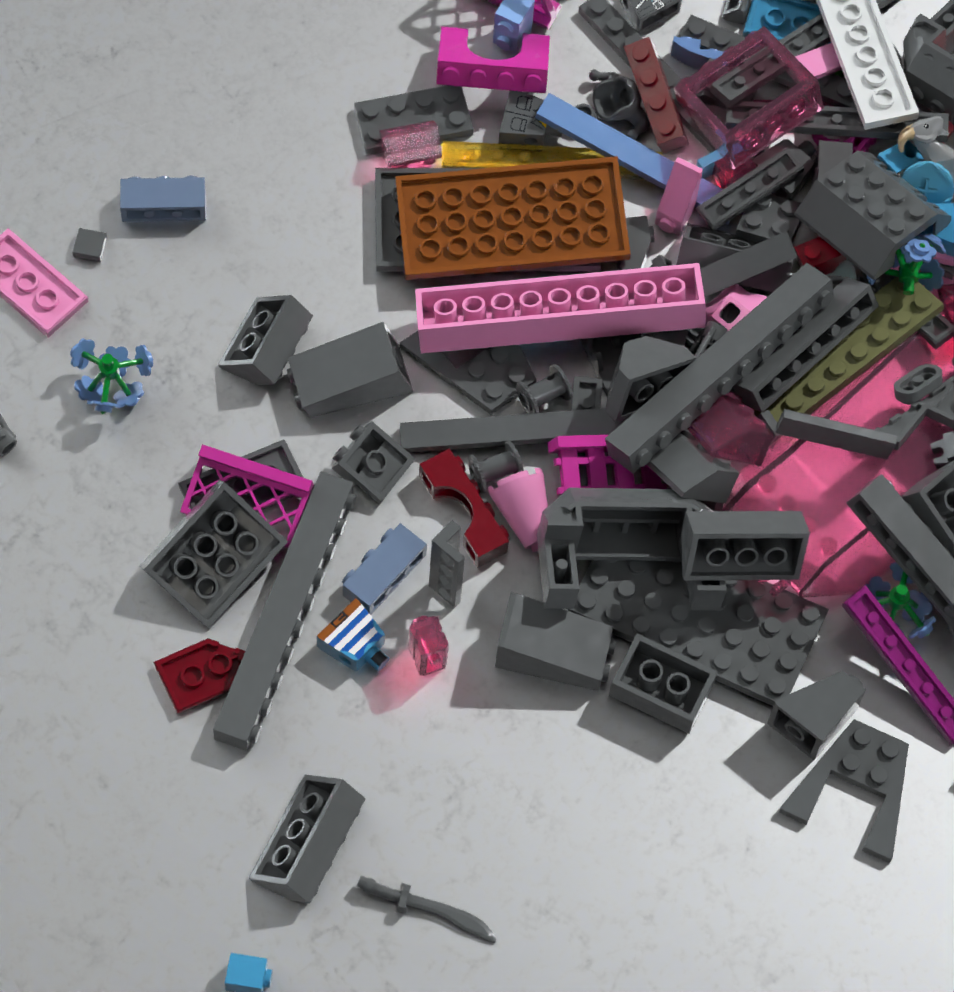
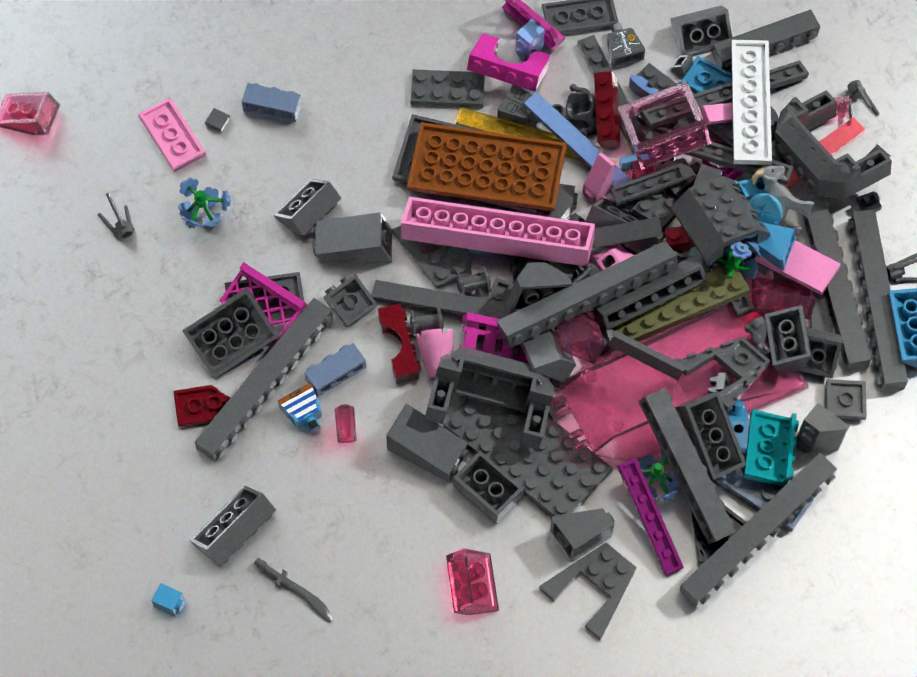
camera: 20 degrees right, 0 degrees up
clear pink brick [379,120,442,168] -> none
dark grey fence [429,520,465,608] -> none
dark grey slope [681,511,810,581] -> none
dark grey plate [894,364,943,404] -> none
none -> clear pink slope [446,548,499,615]

